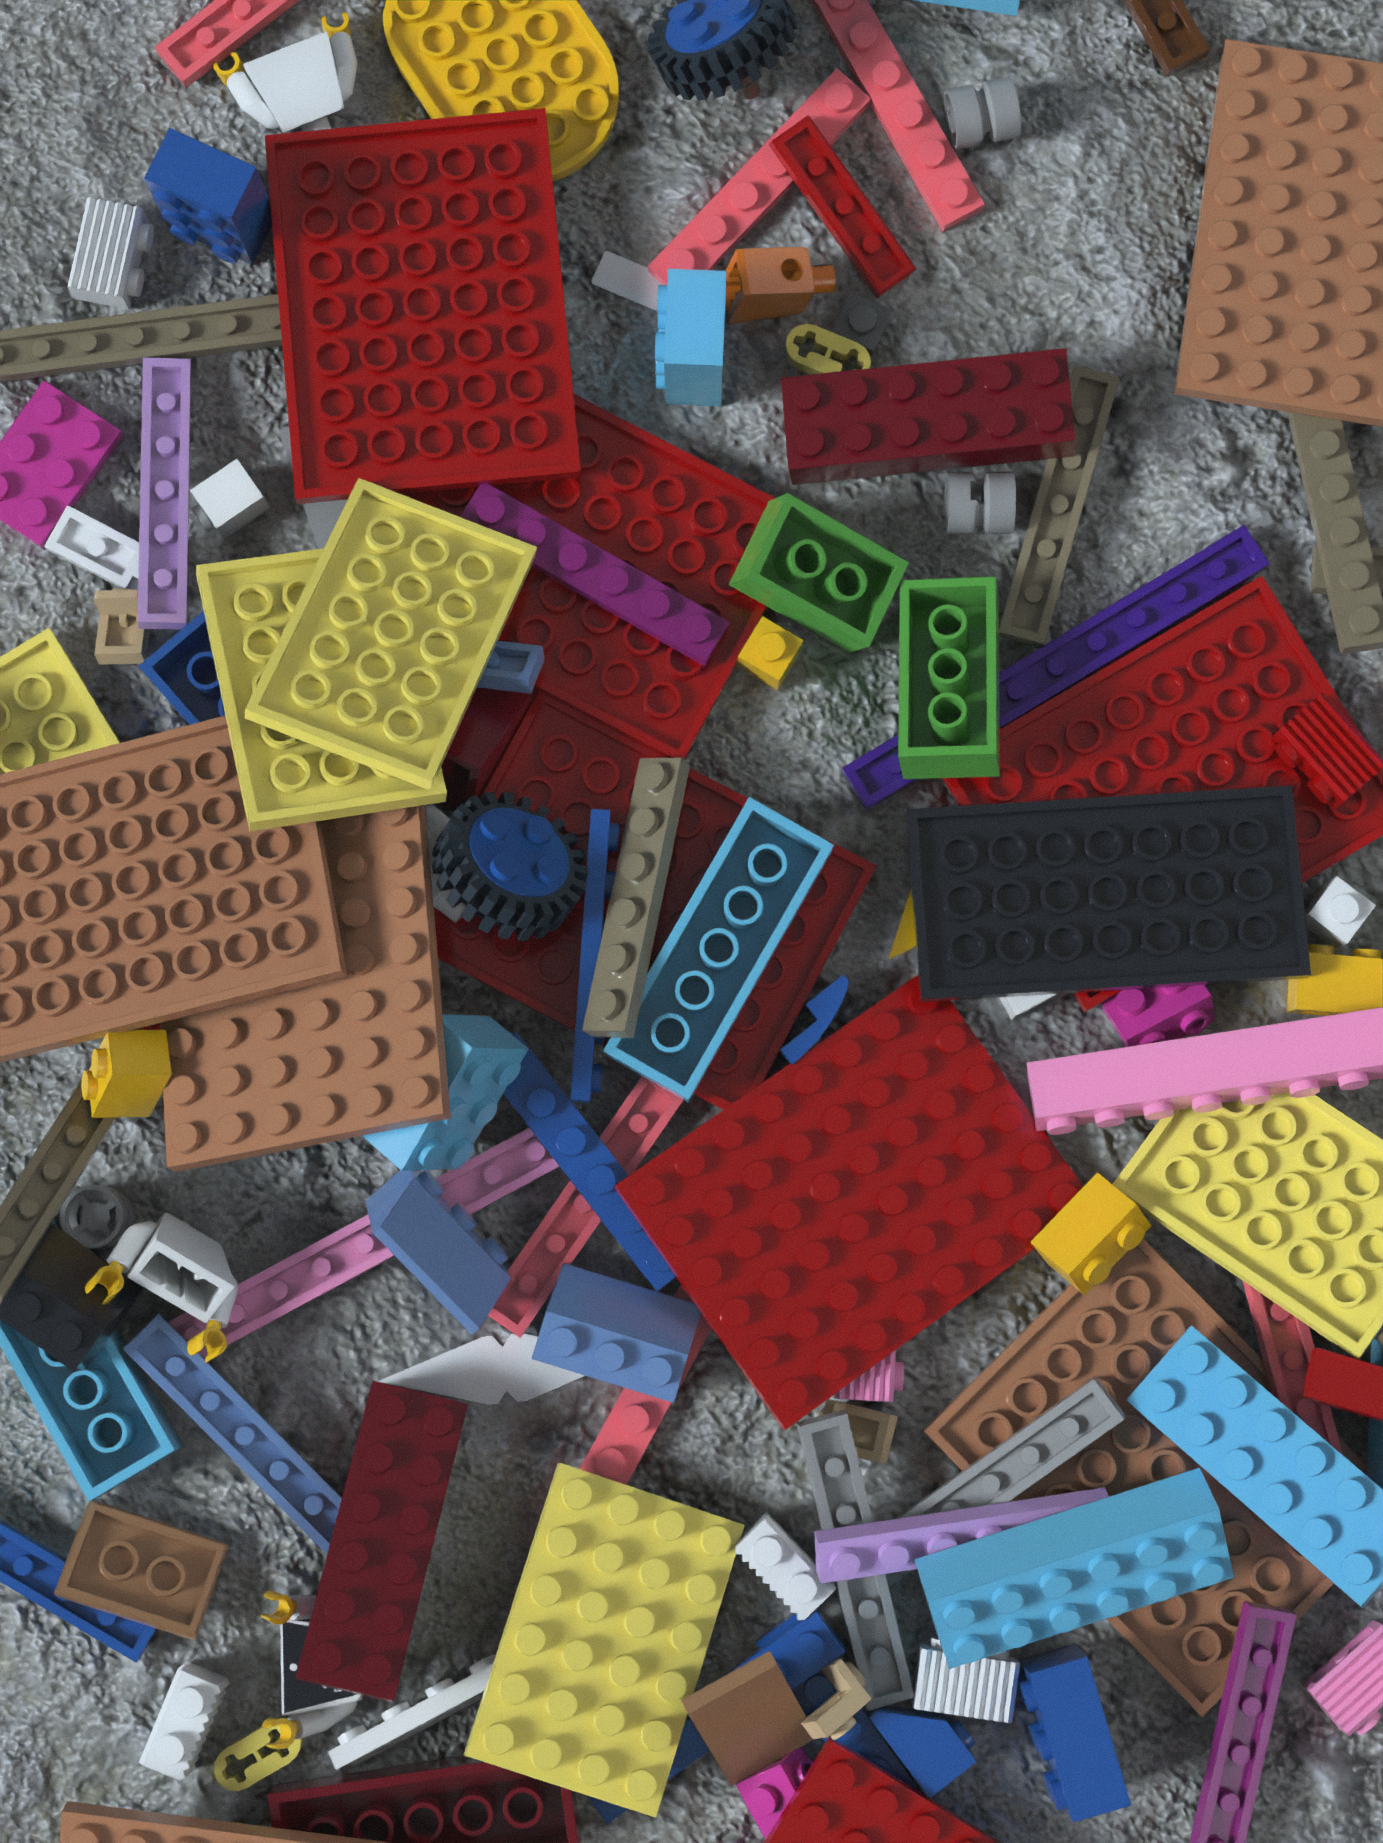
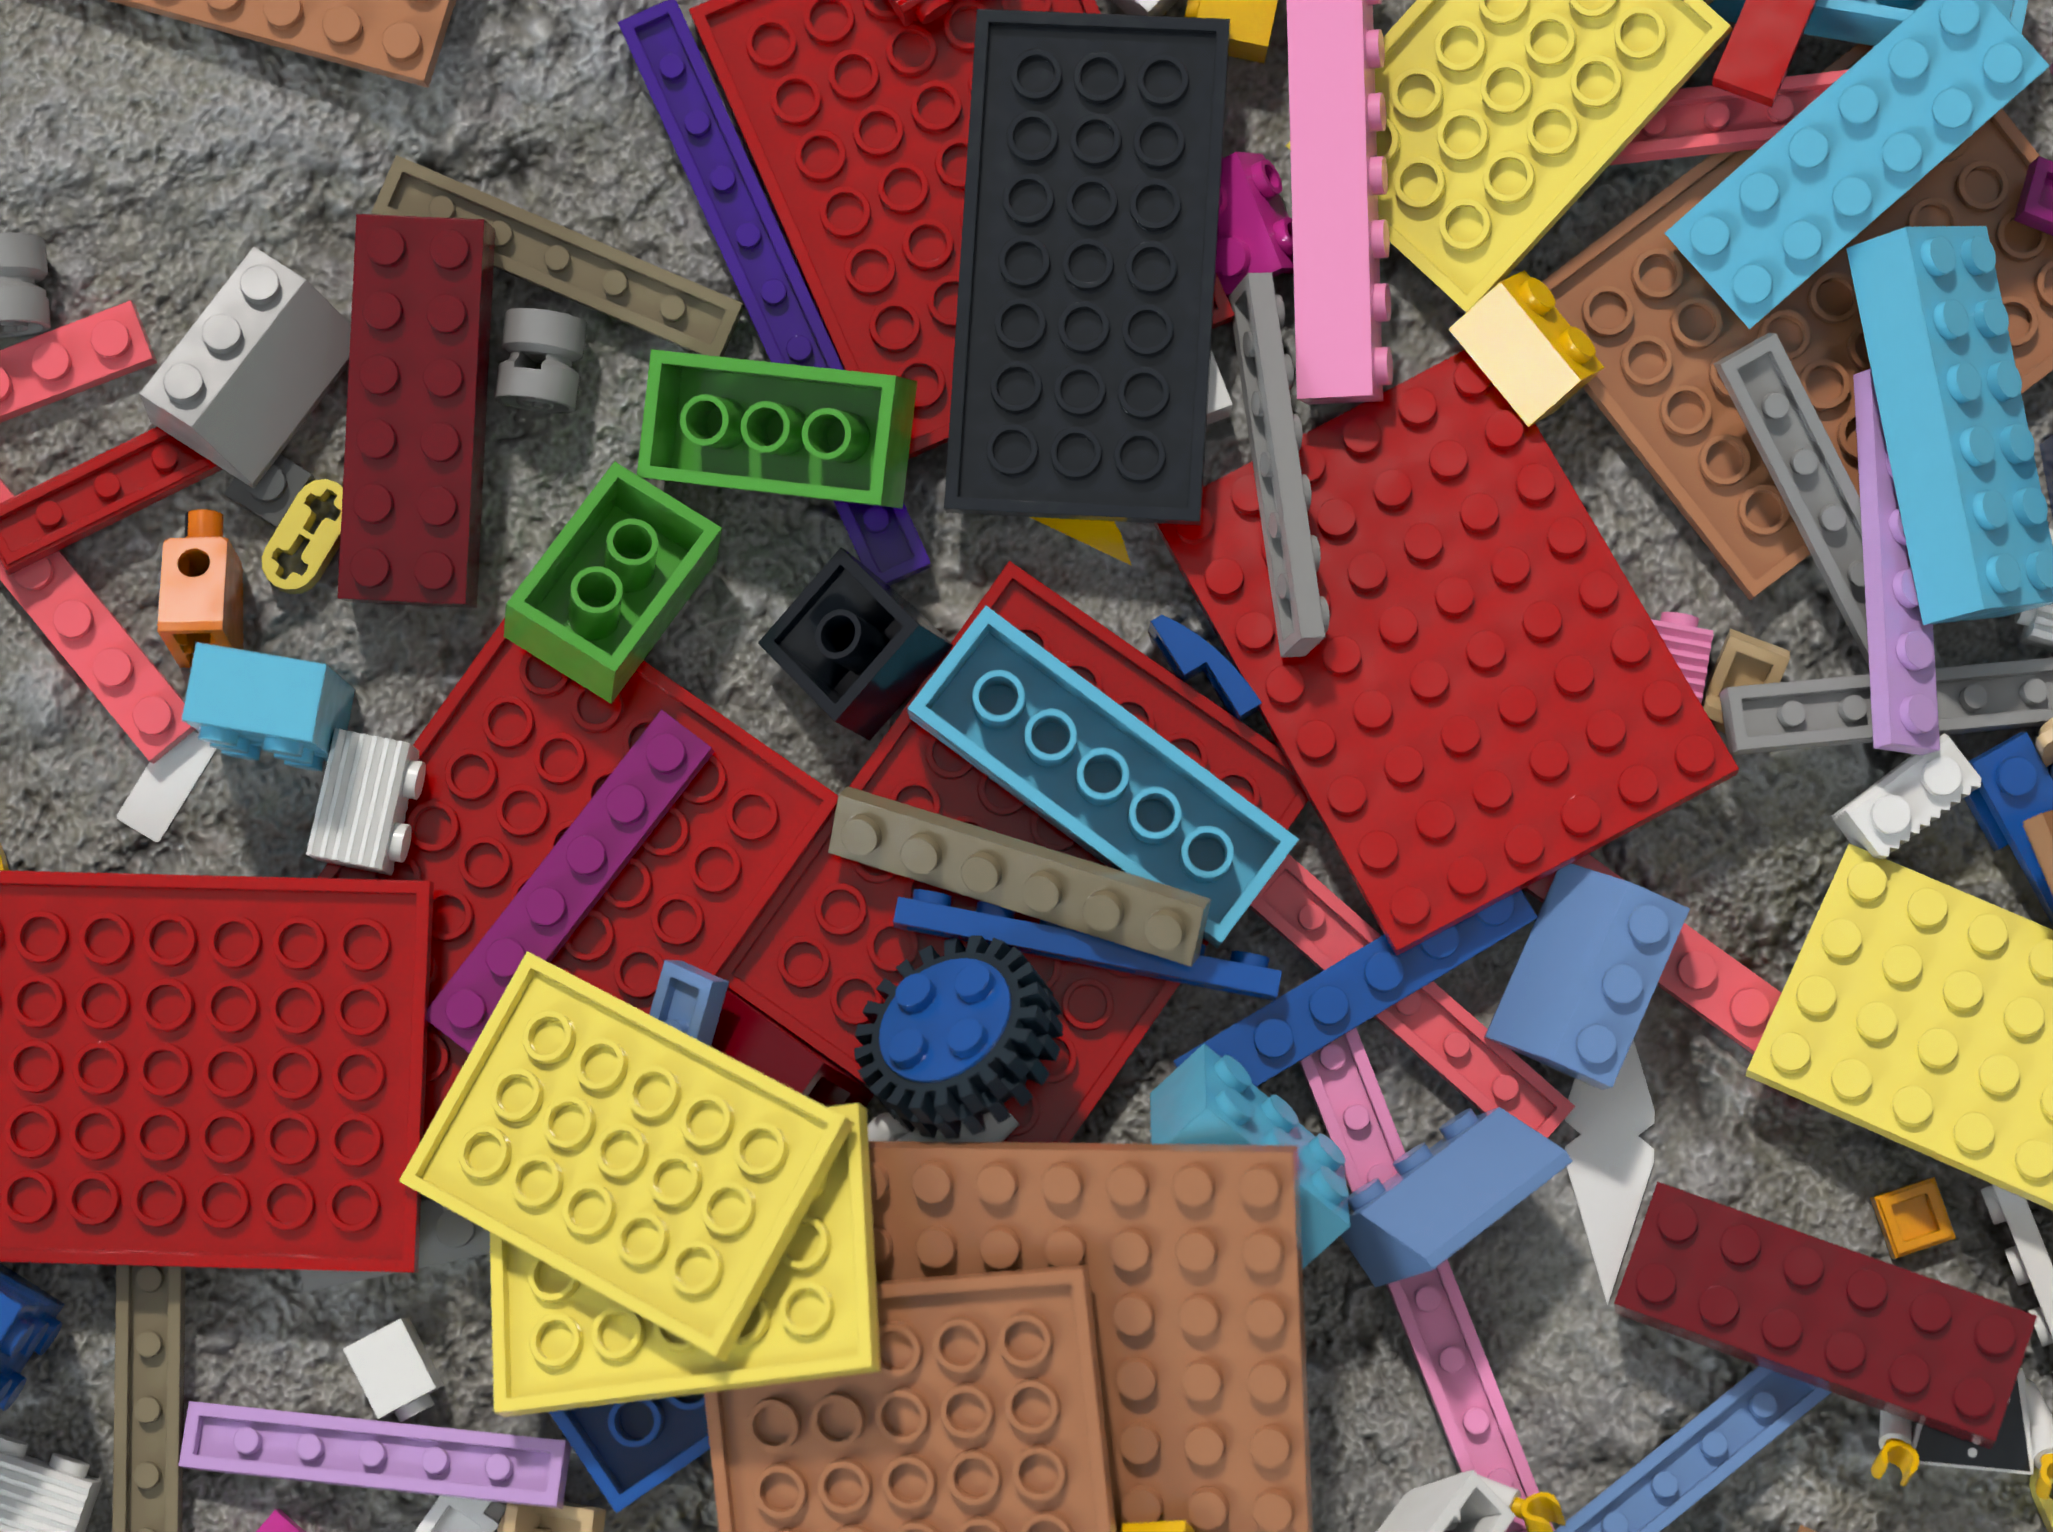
camera: 85 degrees left, 0 degrees up
yellow brick [737,616,804,691] -> none
none -> light grey slope [139,247,351,489]
none -> white brick [306,728,426,876]
none -> black slope [758,547,953,741]
none -> light grey plate [1229,272,1330,657]
none -> light orange tile [1870,1177,1956,1259]

